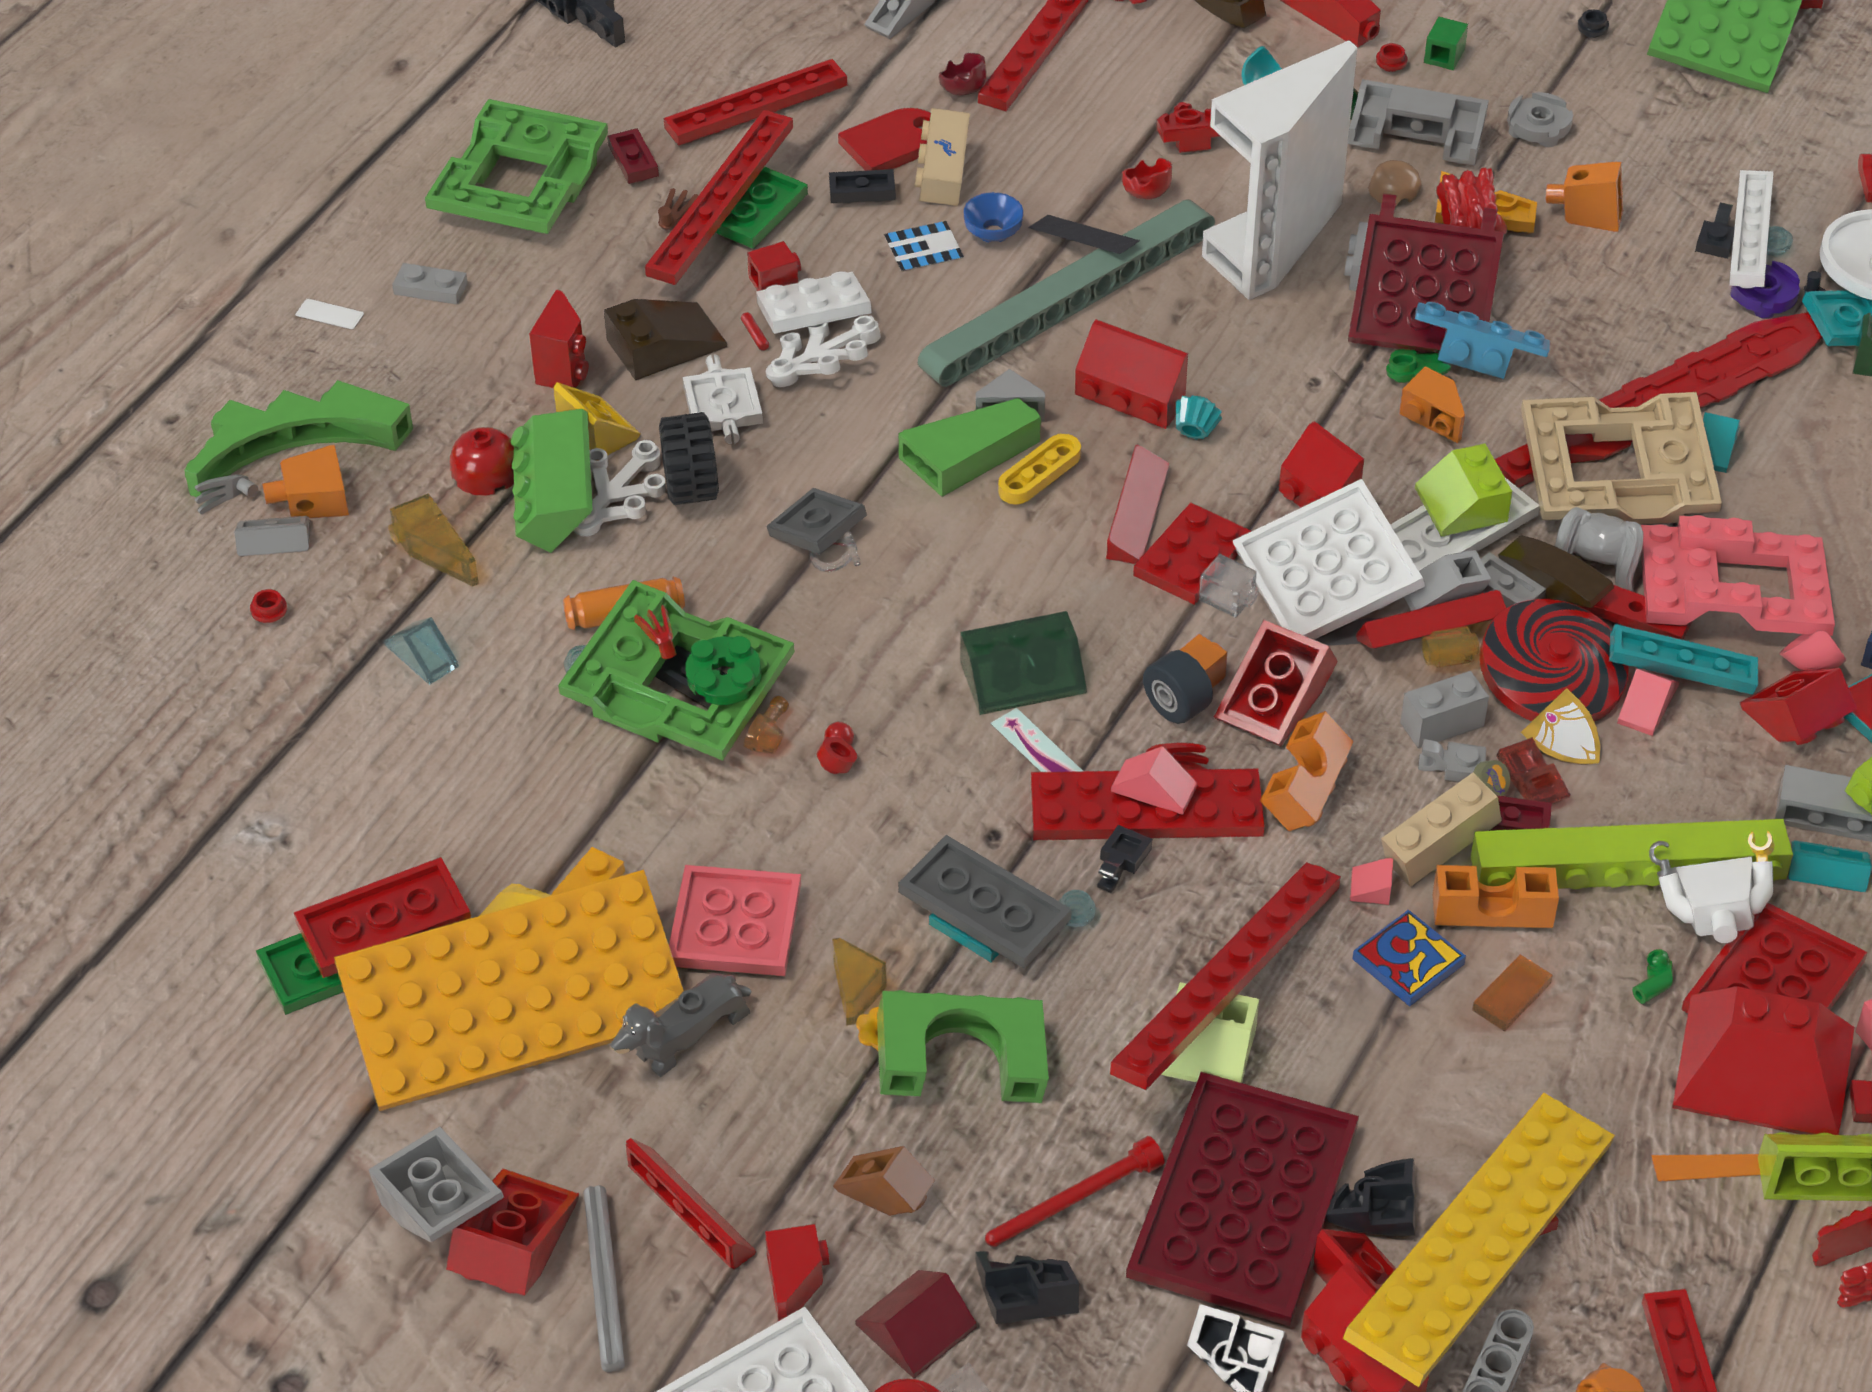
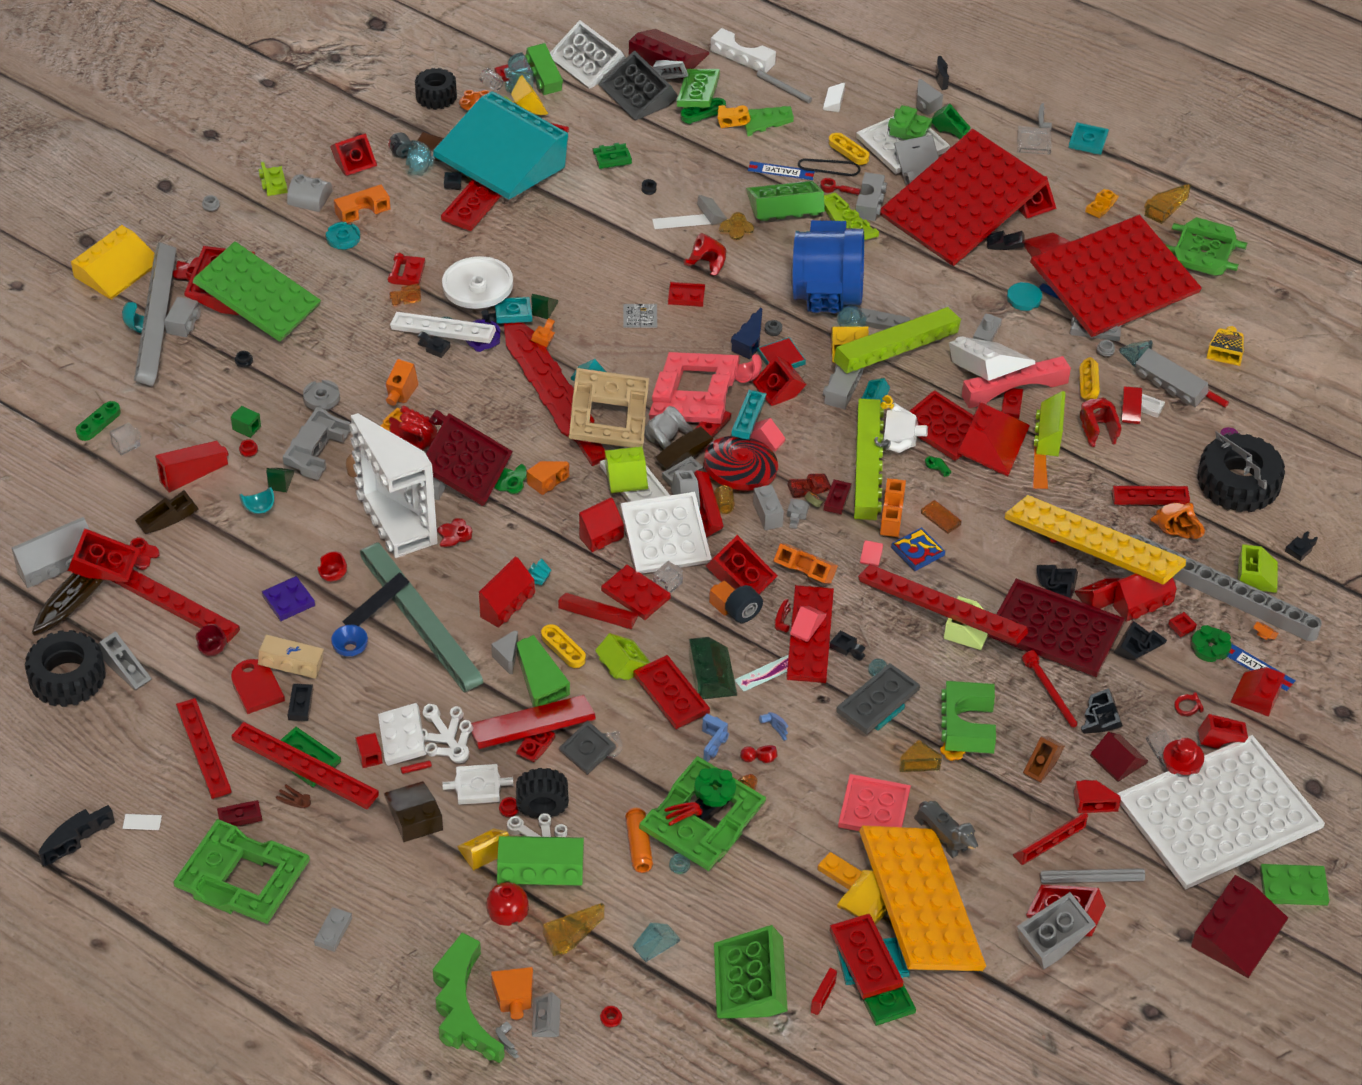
camera: 85 degrees left, 0 degrees up
white sticker [295,299,364,329] -> none
red slope [529,290,589,388] -> none
sticker [884,221,964,271] -> none
red plate [1157,102,1220,153] -> none
tan brick [1381,773,1502,887] -> none
dark azure bracket [1415,302,1550,379] -> none
sticker [1520,688,1600,764] -> none
none -> white sticker [123,814,162,830]
none -> dark purple plate [262,576,315,622]
none -> clear orange plate [389,284,421,306]
none -> red plate [437,518,473,547]
none -> red tile [468,695,596,749]
none -> red slope [516,731,556,762]
none -> orange plate [531,318,555,347]
none -> lime slope [595,633,651,680]
none -> red plate [634,655,710,729]
none -> medium blue bracket [702,714,729,762]
none -> bright green slope [714,925,788,1019]
none -> medium blue piece [759,712,788,741]
none -> red tile [811,968,837,1015]

